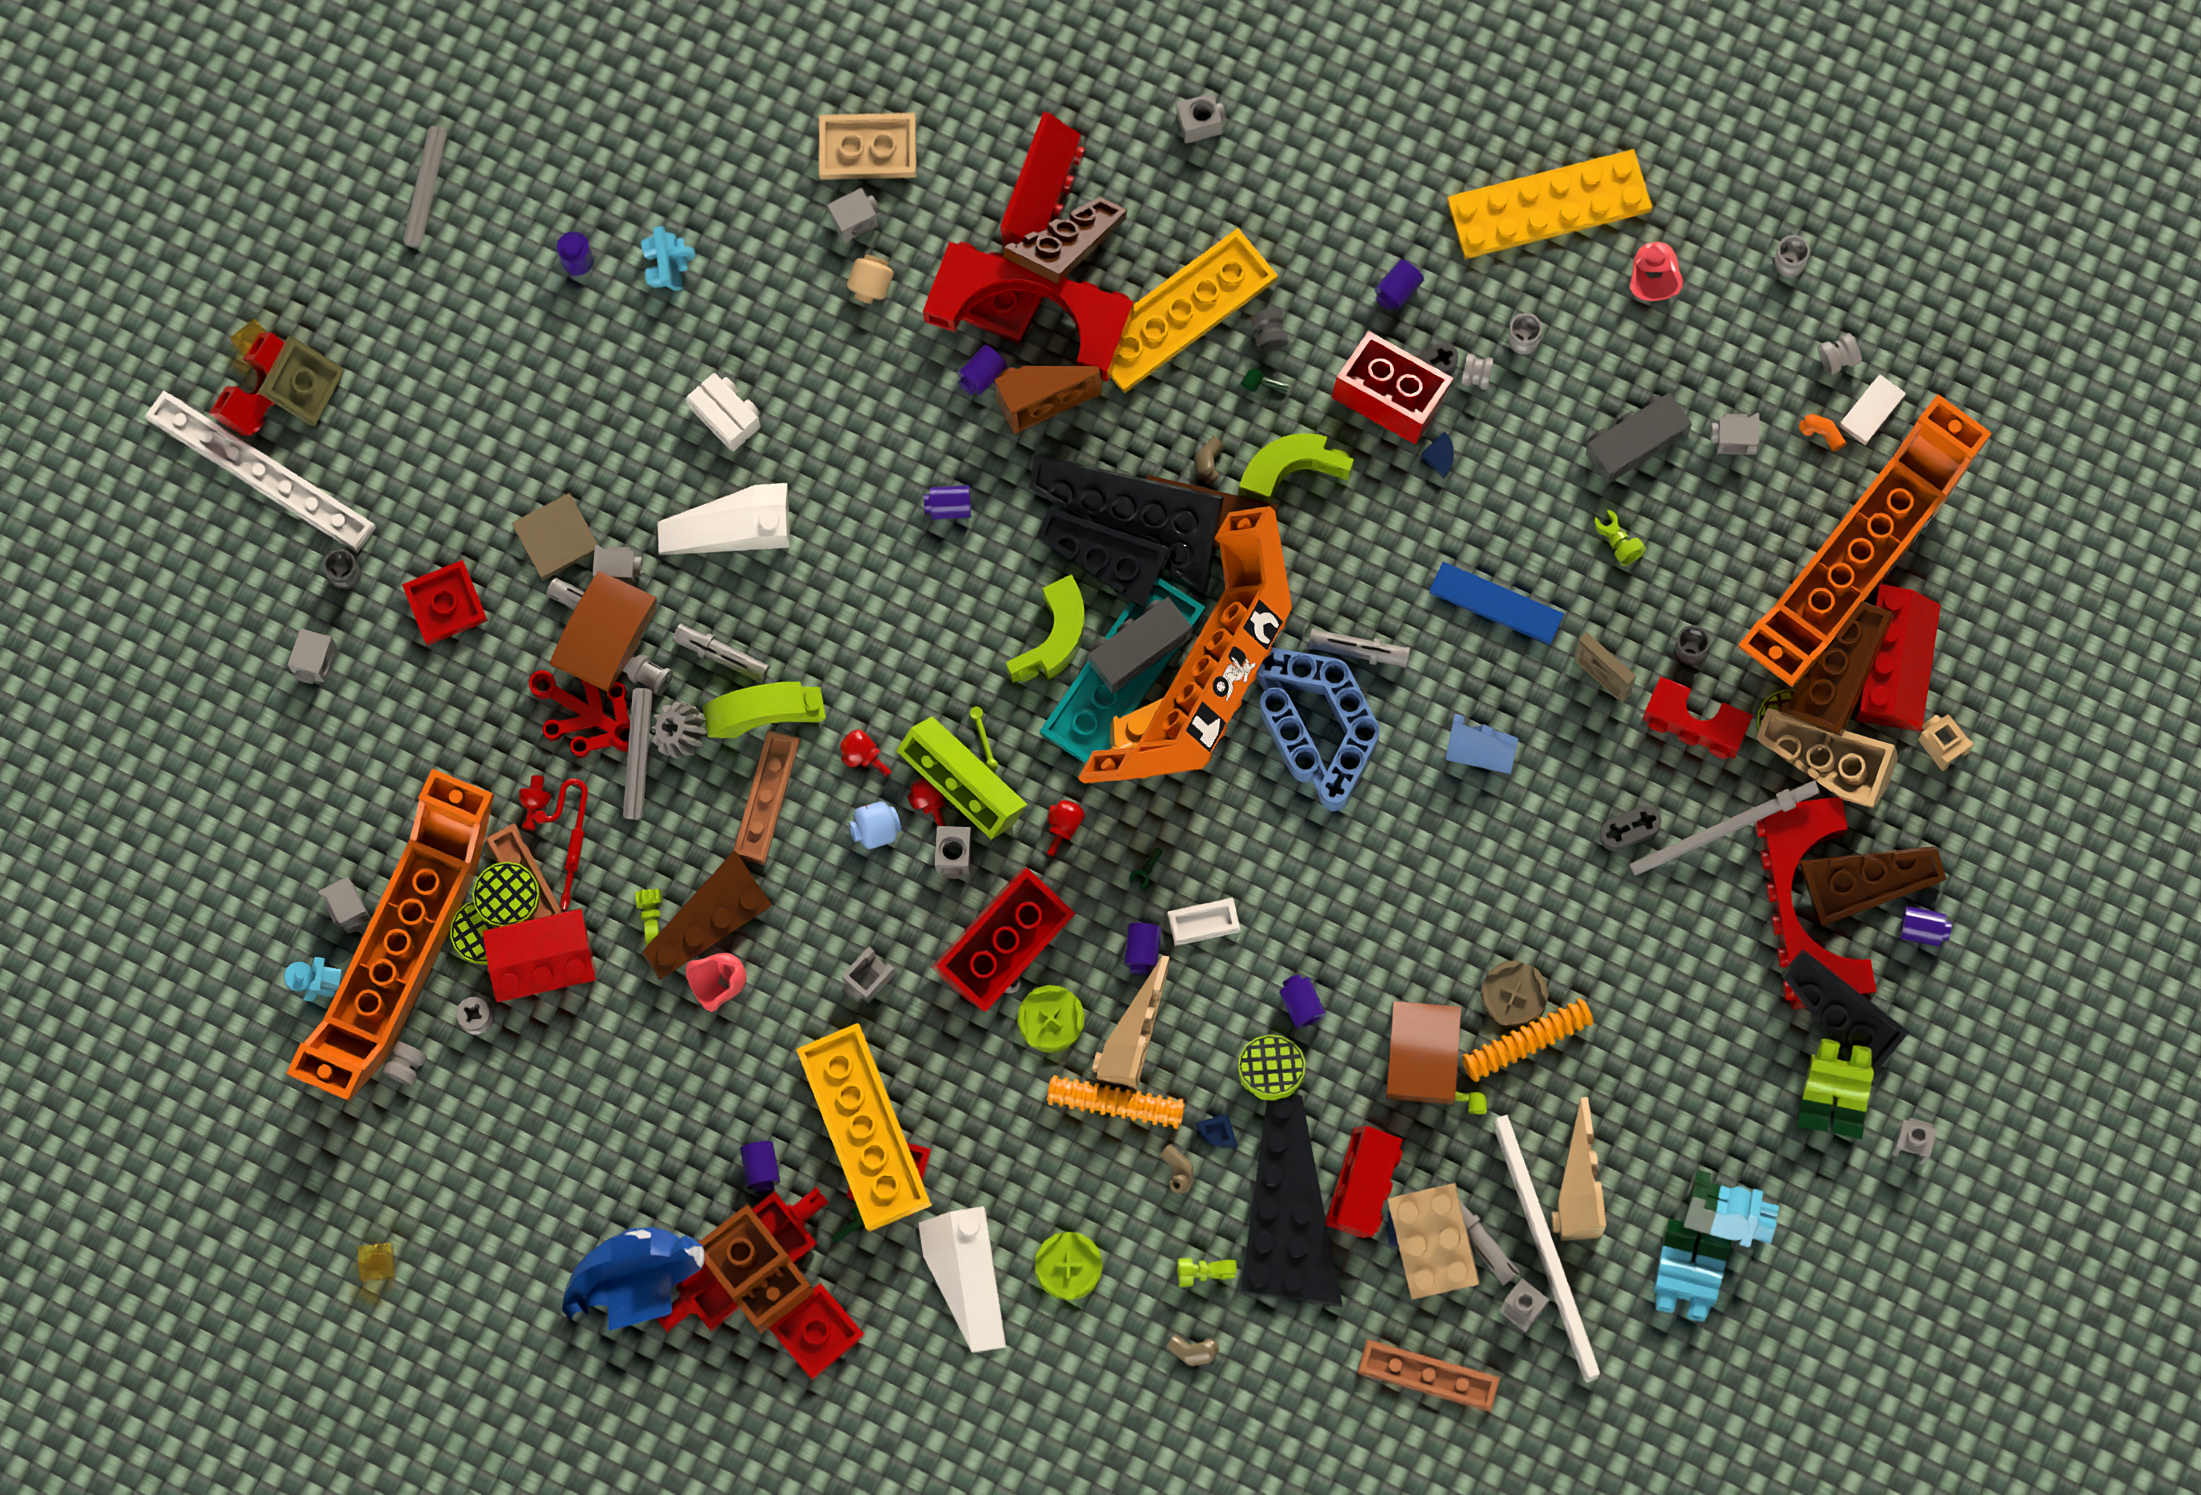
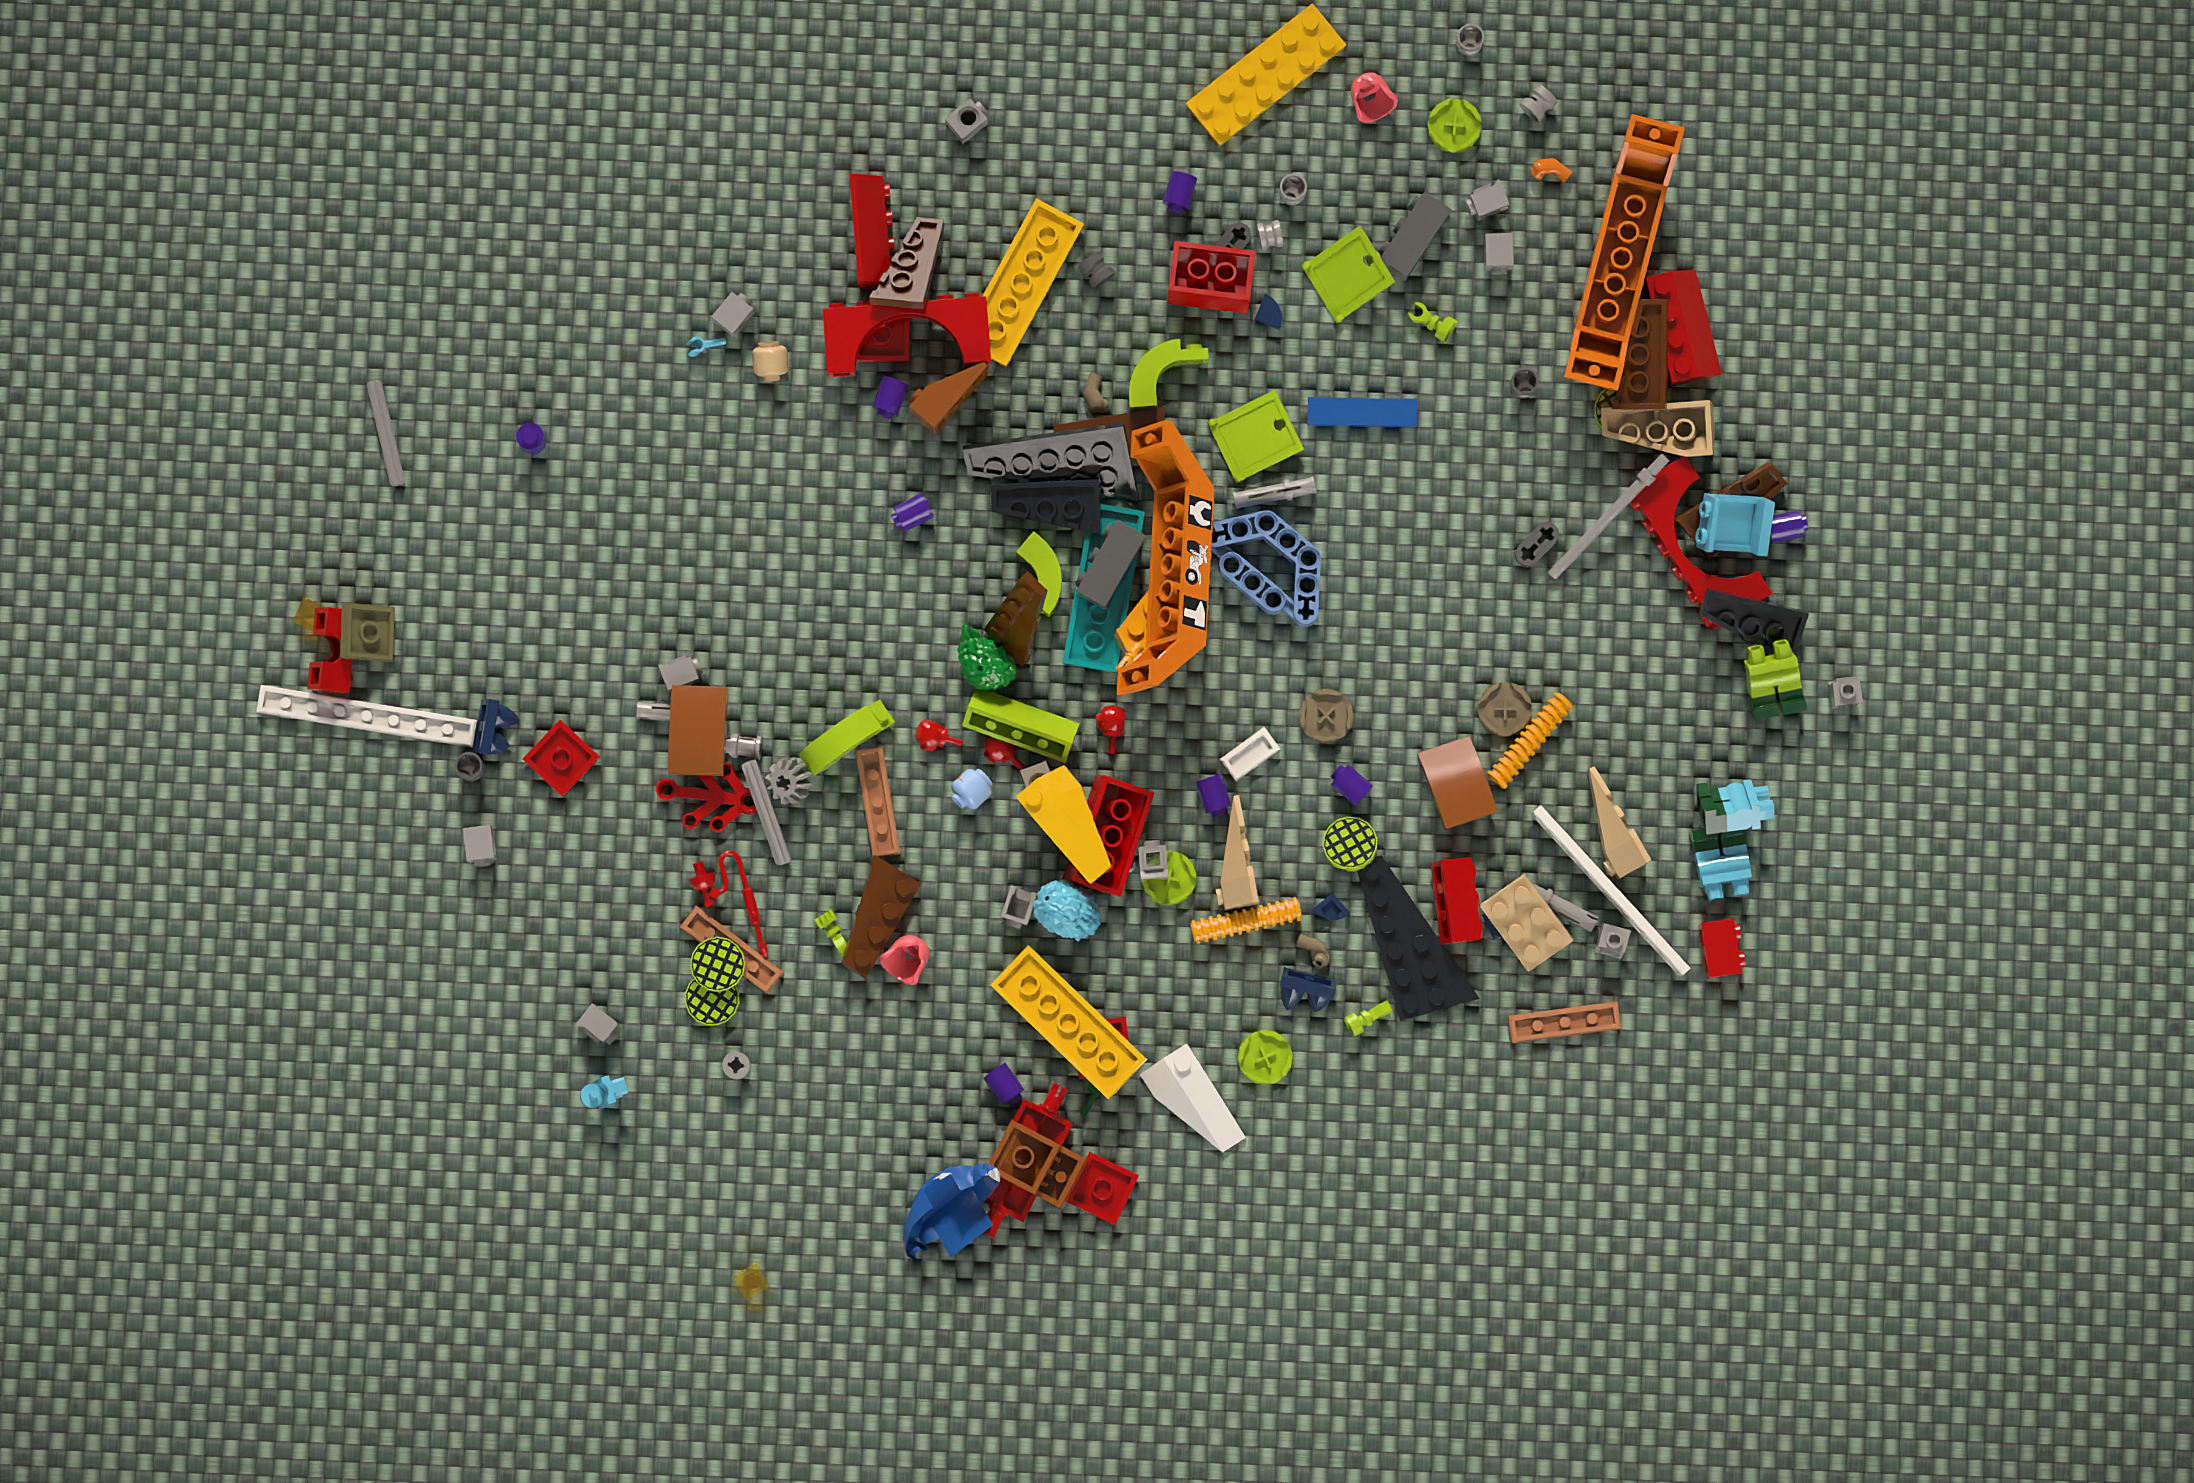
camera: 30 degrees left, 10 degrees up
orange slope [286,769,494,1101] -> none
light grey wheel [382,1041,427,1087] -> none
red slope [483,908,597,1003] -> none
dark tan tile [512,493,598,581] -> none
medium azure hips [641,226,695,291] -> none
white wedge [658,483,790,555] -> none
light grey pin [672,623,770,684] -> none
white brick [686,373,761,451] -> none
tan plate [819,113,916,180] -> none
lime hinge [970,707,998,772] -> none
dark green hand [1129,847,1163,890] -> none
dark tan arm [1166,1334,1219,1366] -> none
dark green hand [1241,368,1289,392] -> none
medium blue slope [1446,714,1518,774] -> none
lime hand [1455,1091,1487,1115] -> none
dark tan tile [1574,632,1636,702] -> none
red arch [1642,676,1753,759] -> none
white tile [1839,374,1906,446] -> none
tan window [1918,714,1974,772] -> none
none -> dark blue tile [472,699,520,756]
none -> medium azure hand [686,336,726,357]
none -> green piece [957,623,1017,691]
none -> reddish brown wing [983,571,1048,667]
none -> yellow wedge [1016,765,1112,884]
none -> medium azure piece [1033,880,1101,941]
none -> light grey window [1138,840,1168,881]
none -> lime container [1207,390,1304,483]
none -> dark blue tile [1280,967,1337,1012]
none -> dark tan tile [1299,688,1354,744]
none -> lime container [1301,226,1395,323]
none -> lime tile [1427,99,1482,153]
none -> light grey brick [1483,233,1514,275]
none -> medium azure panel [1695,493,1775,556]
none -> red brick [1698,918,1746,979]

